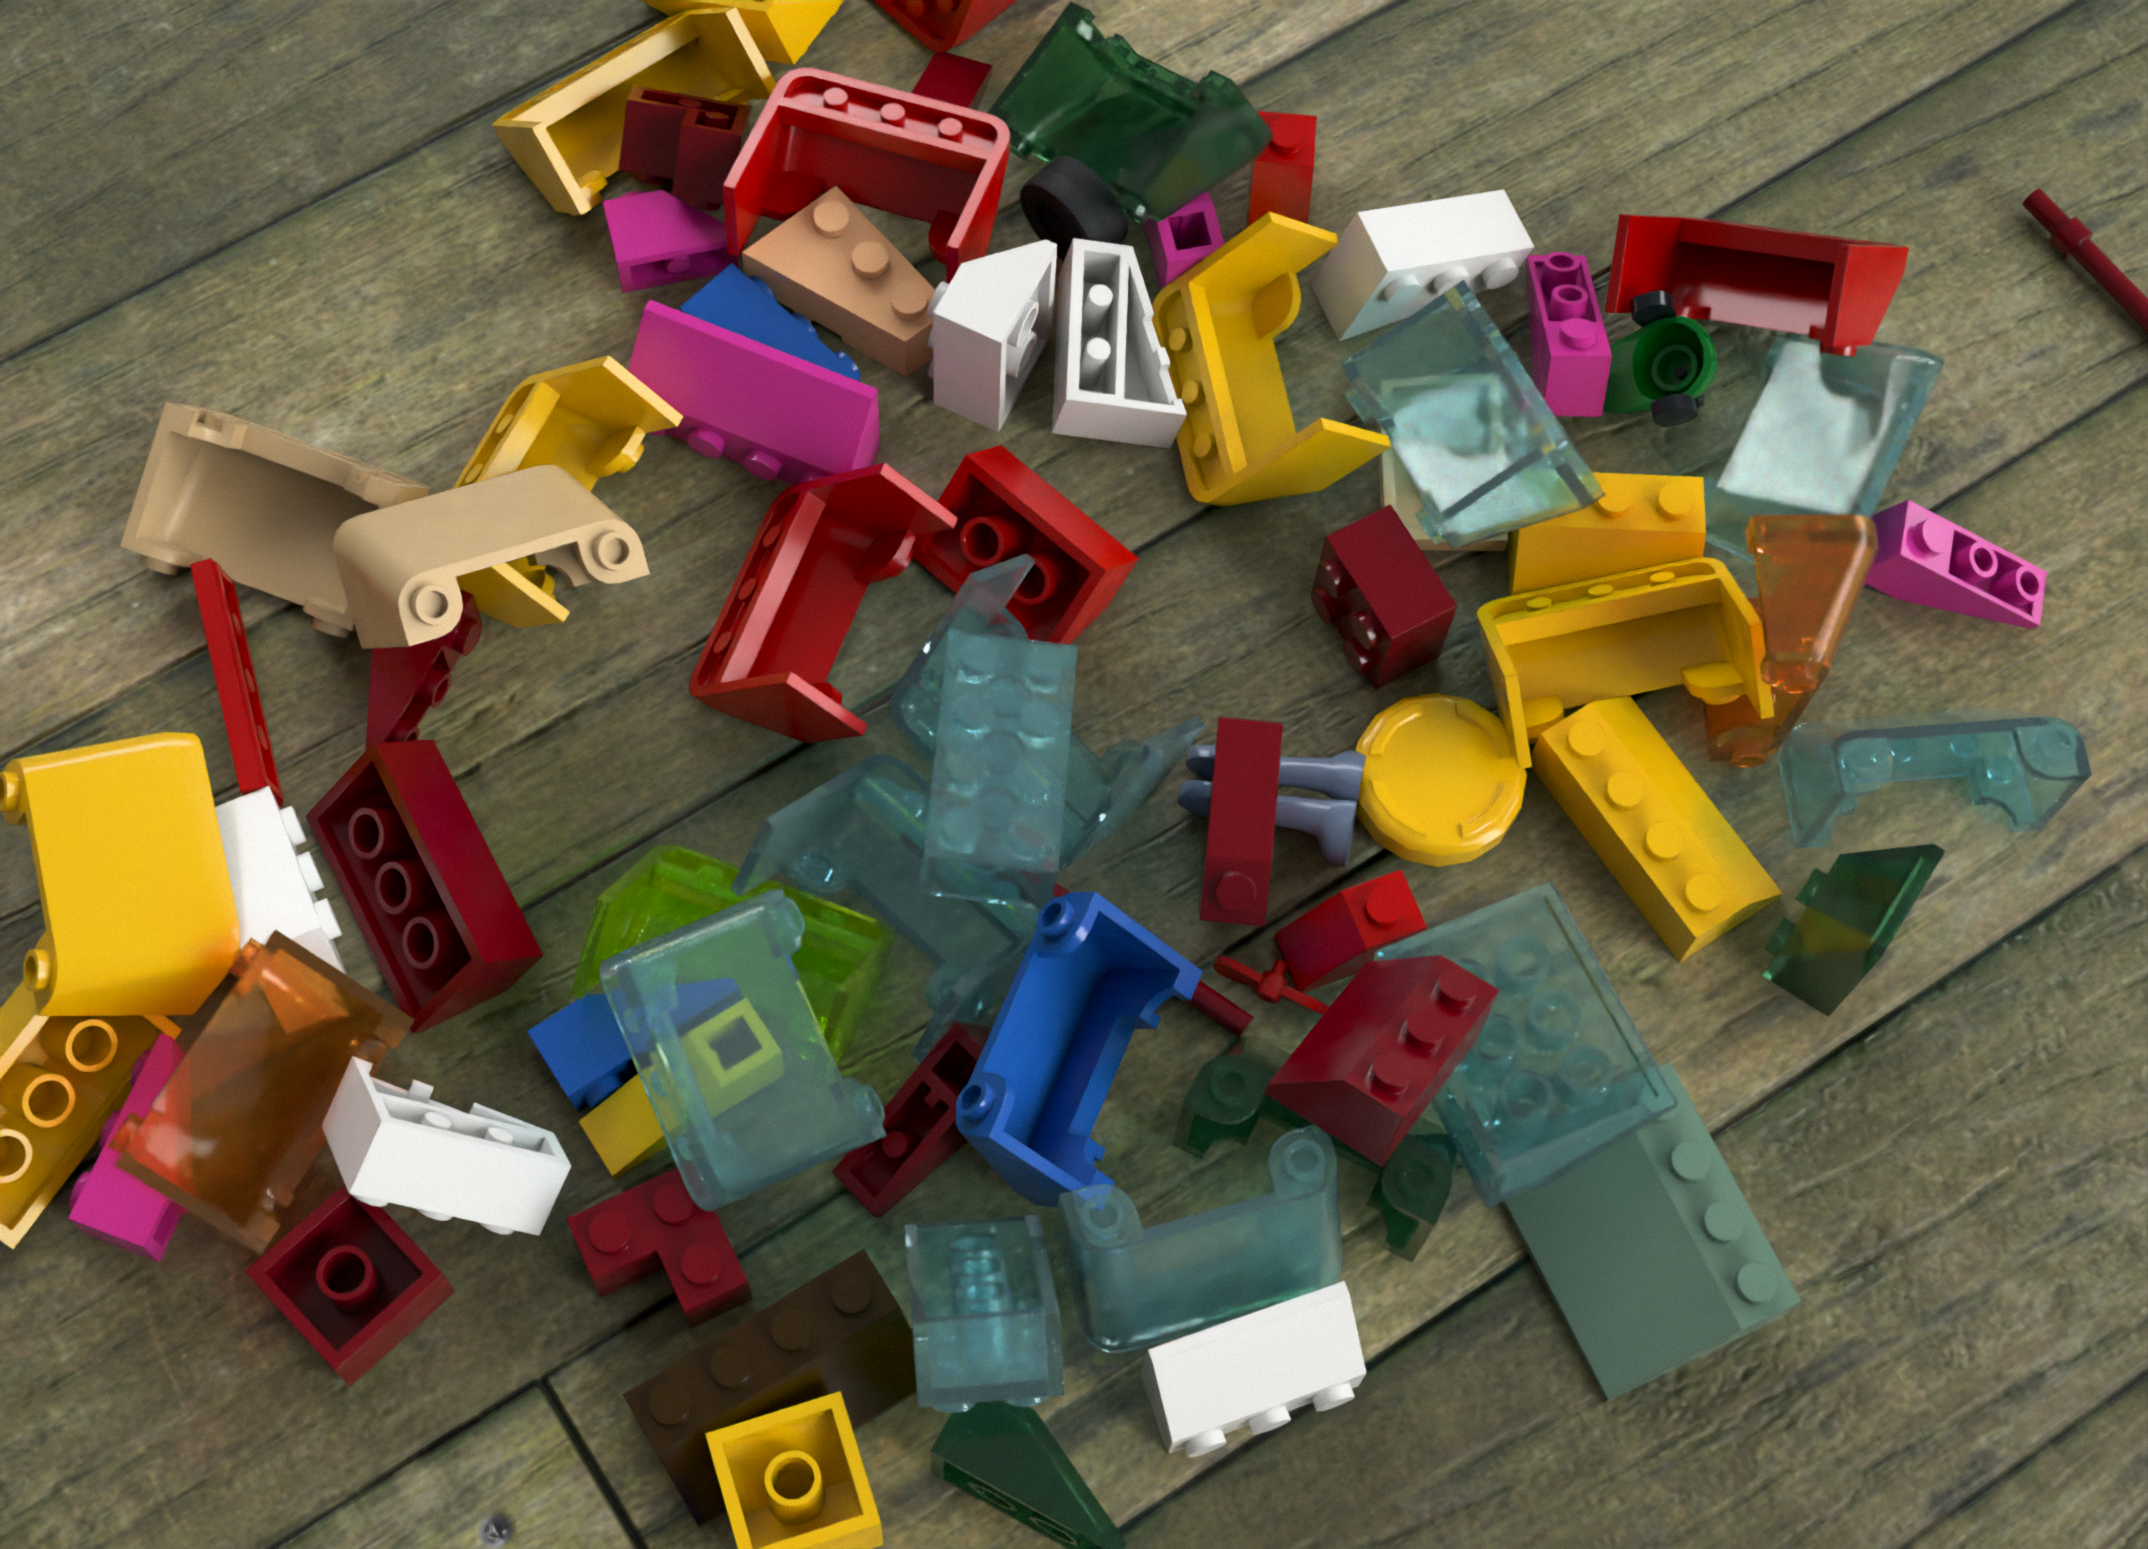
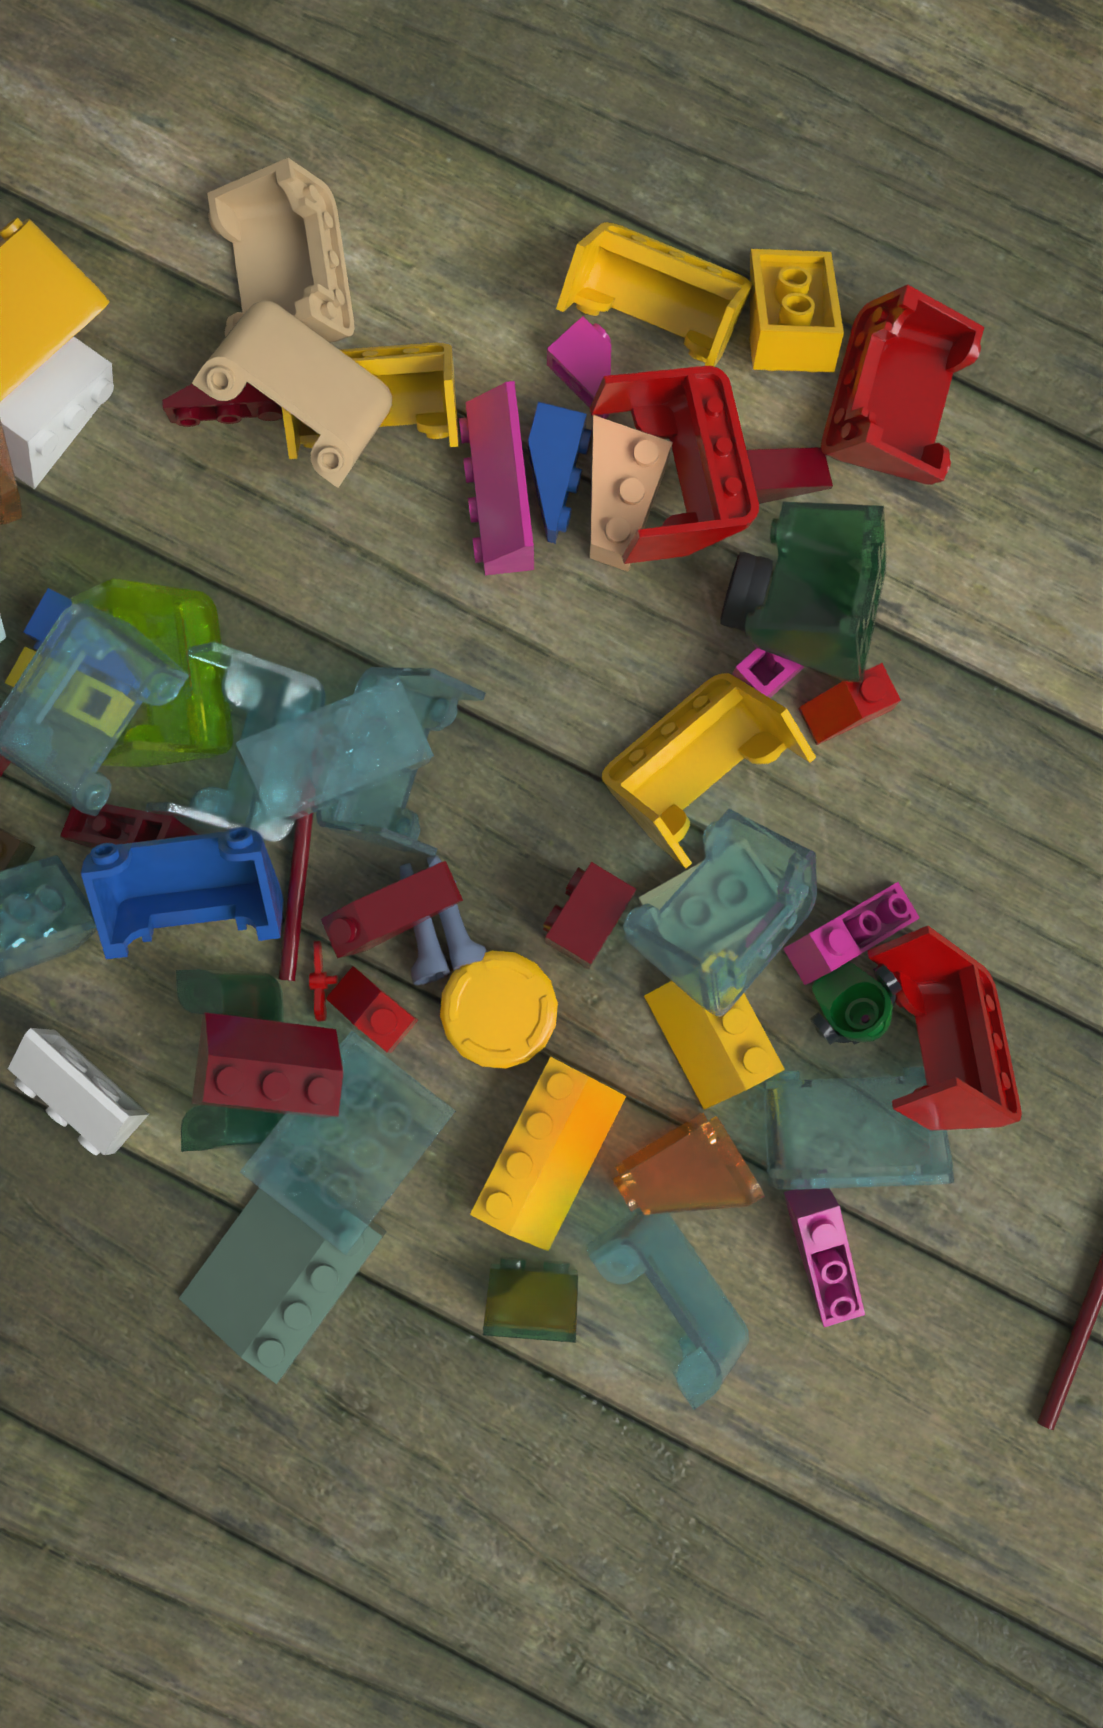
camera: 65 degrees right, 15 degrees up
red tile [190,558,284,807] -> none
dark red slope [305,739,544,1034] -> none
dark red brick [618,85,752,211] -> none
red windscreen [689,462,958,743] -> none
red slope [911,445,1139,667] -> none
white slope [927,239,1057,433] -> none
white wedge [1052,238,1187,449] -> none
clear light blue windscreen [1054,1125,1343,1354] -> none
white wedge [1310,189,1534,341] -> none
yellow windscreen [1477,557,1774,770] -> none

